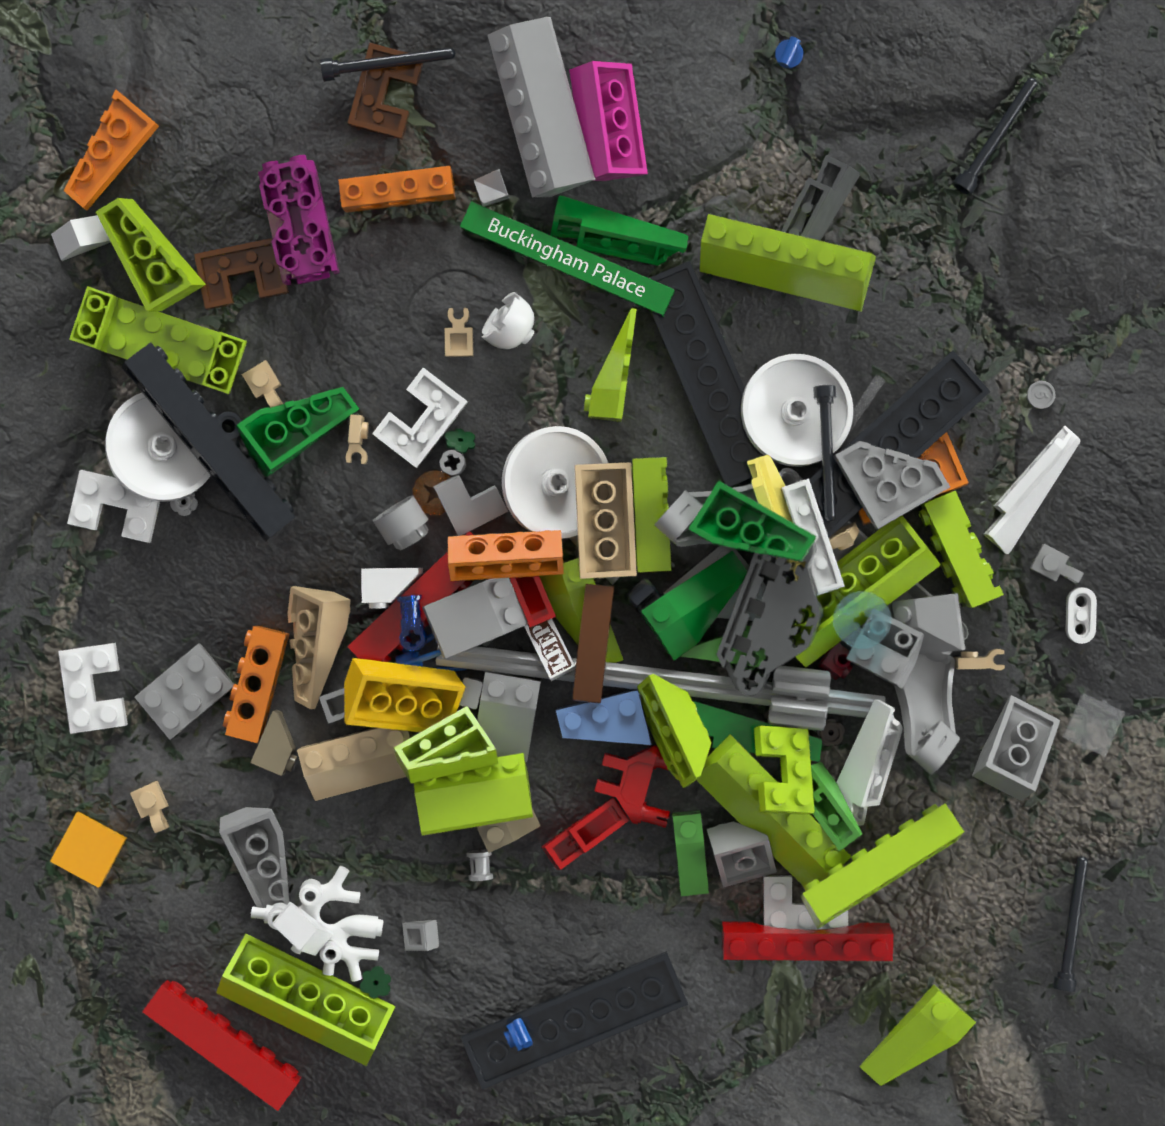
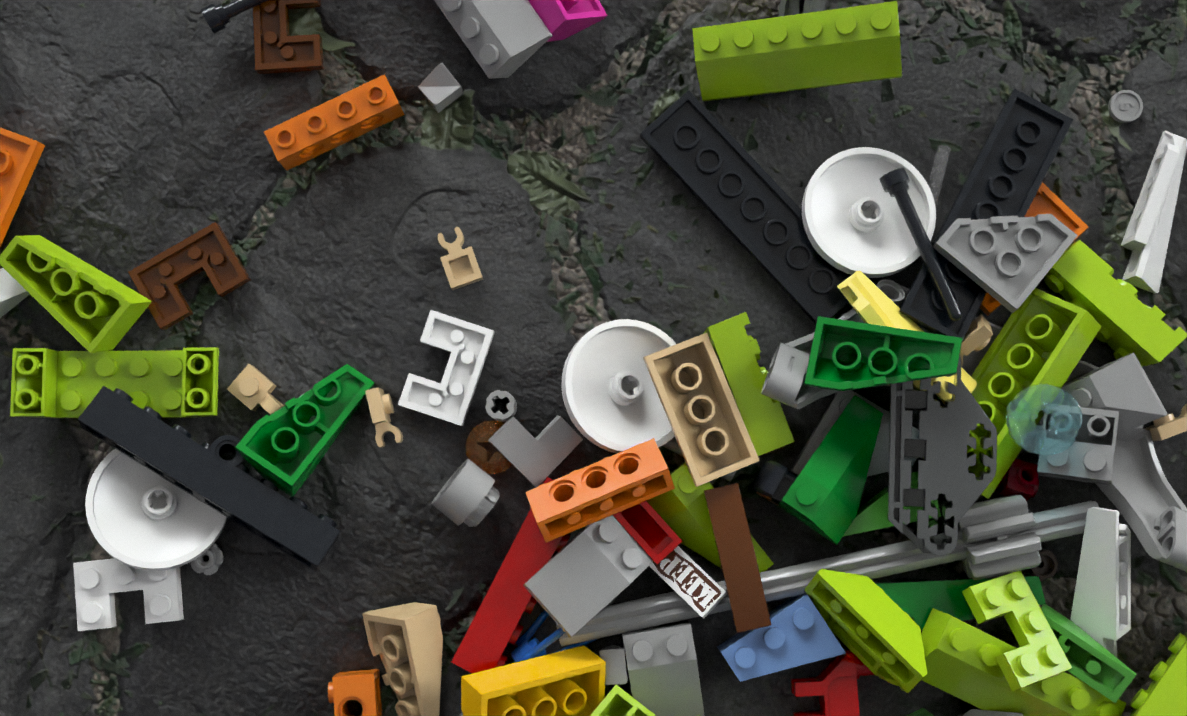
camera: 15 degrees left, 5 degrees down
magenta brick [258,155,340,285] -> none
white slope [361,568,423,608] -> none
clear blue connector [397,595,427,651] -> none
dark green plant [445,428,475,454] -> none
green tile [460,201,675,317] -> none
white cylinder [482,292,534,349] -> none
green wedge [550,196,688,266] -> none
lime wedge [584,308,637,422] -> none
white tile [781,479,845,595] -> none

